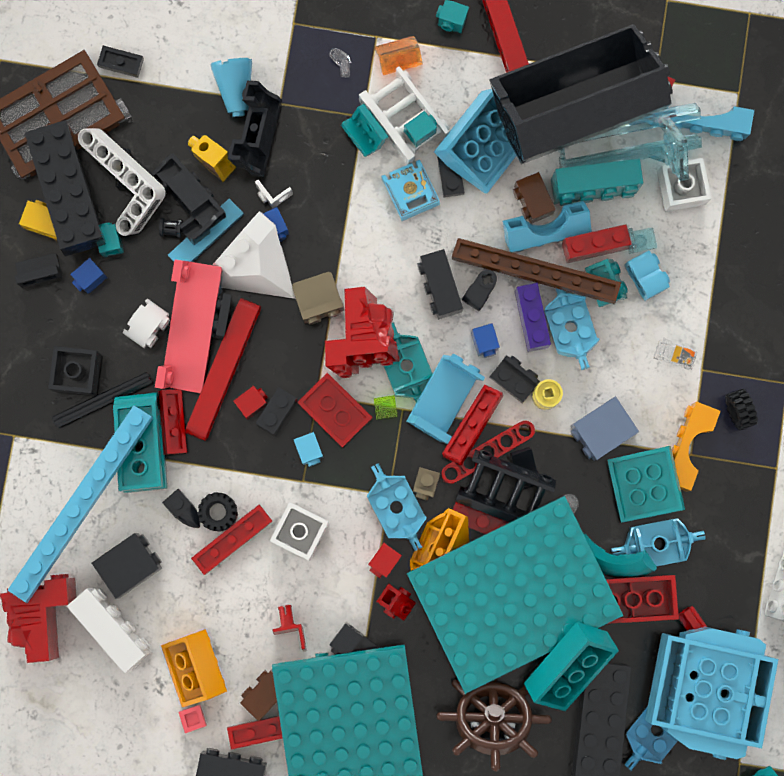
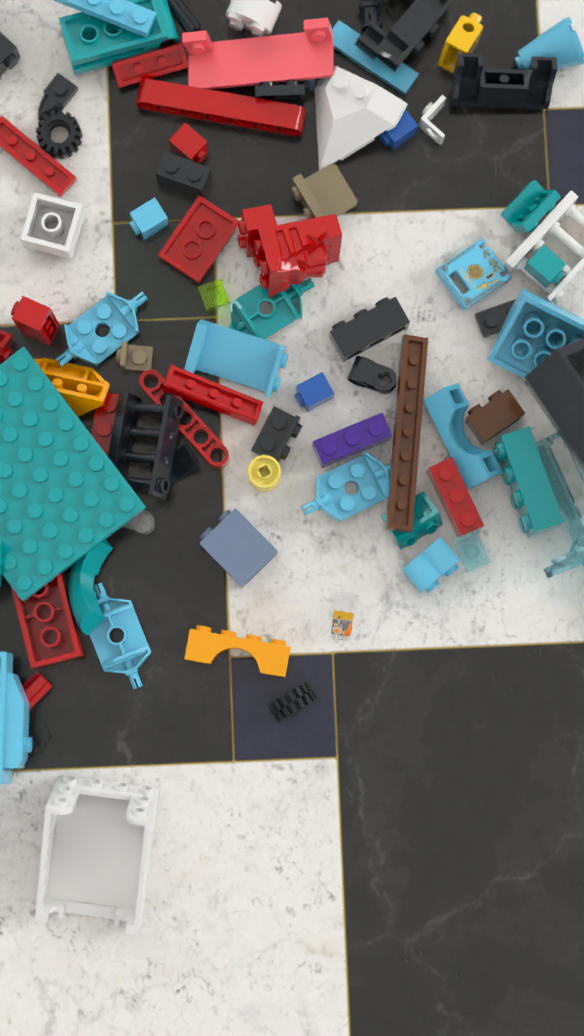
camera: 80 degrees right, 0 degrees up
teal plate [607,446,685,523] -> none
white brick [657,158,712,212] -> none

